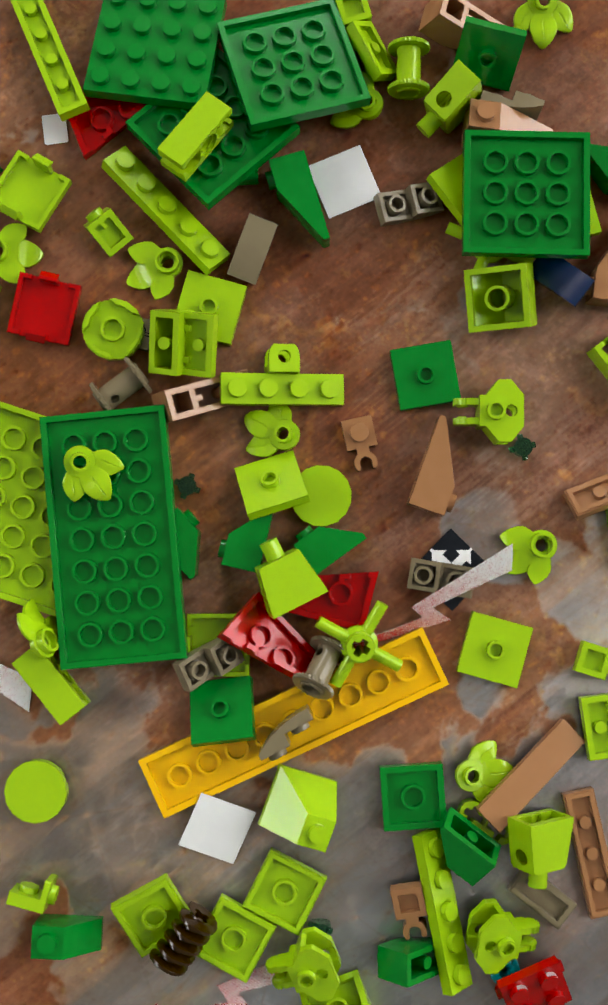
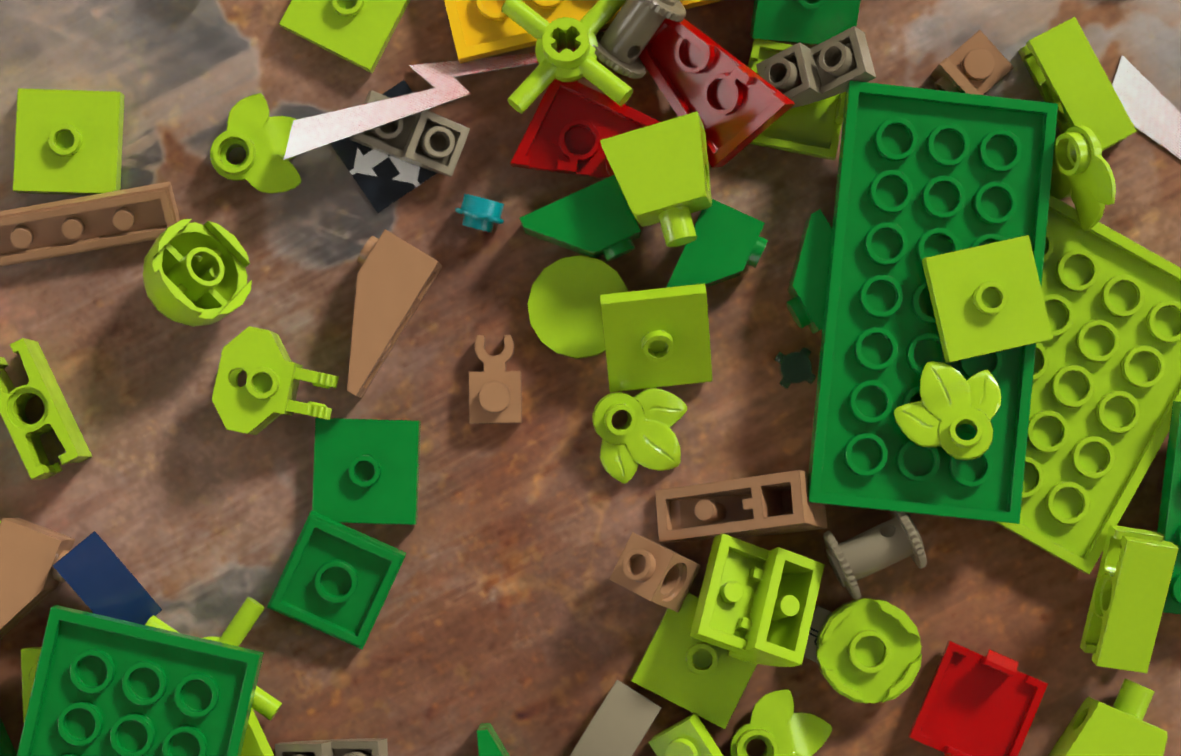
camera: 165 degrees left, 0 degrees up
lime plate [220,344,344,406] -> none
lime slope [463,262,537,333] -> none
clear green piece [509,434,536,461] -> none
none -> lime cylinder [143,219,252,327]
none -> green plate [266,510,406,650]
none -> teal plate [455,194,504,233]
none -> medium nougat brick [609,532,701,612]
none -> lime plate [922,235,1053,363]
none -> medium nougat bracket [931,30,1014,95]

